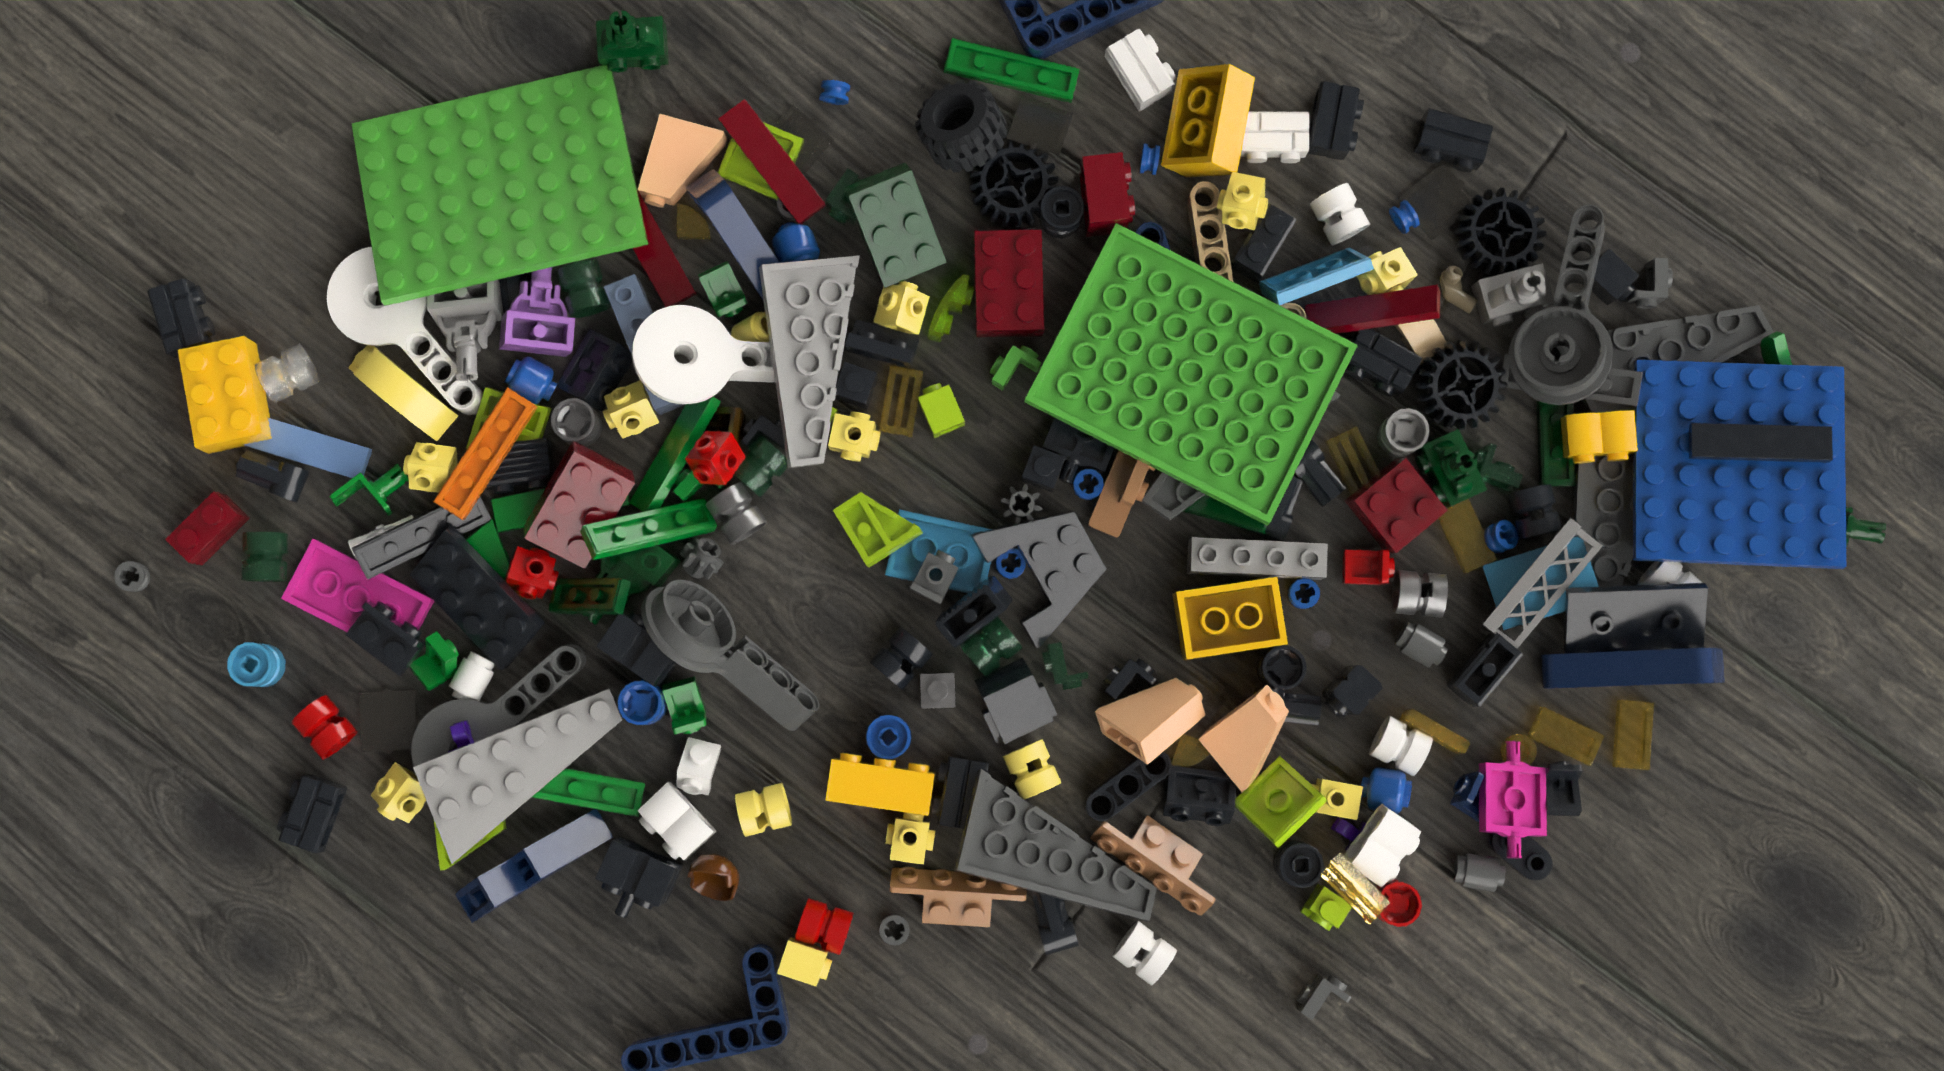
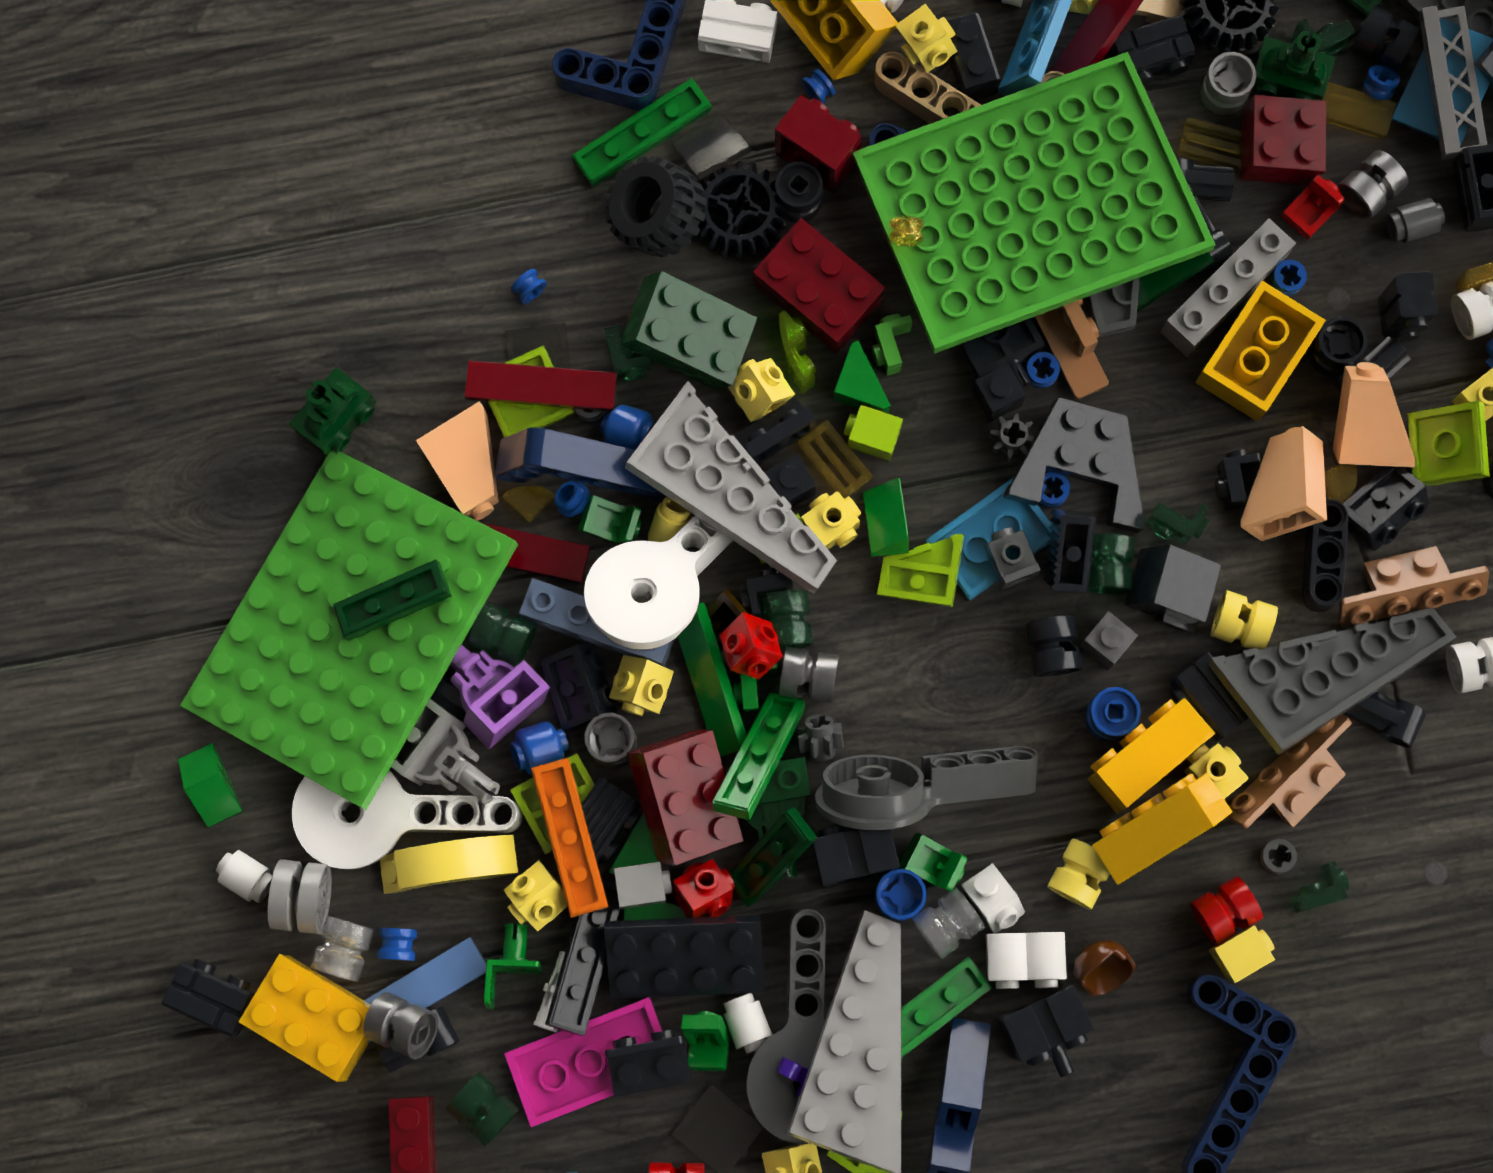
camera: 40 degrees left, 5 degrees down
none -> green slope [178,743,244,828]
none -> white brick [216,850,273,903]
none -> light grey wheel [268,859,332,934]
none -> dark green tile [333,559,452,641]
none -> flat silver wheel [363,992,438,1060]
none -> blue wheel [376,928,418,961]
none -> blue plate [554,481,590,517]
none -> light grey brick [614,862,672,910]
none -> green slope [834,341,891,414]
none -> green slope [863,478,909,557]
none -> clear yellow bush [889,216,923,246]
none -> clear wheel [912,887,985,960]
none -> yellow brick [1092,773,1232,885]
none -> clear green bracket [1291,861,1349,913]

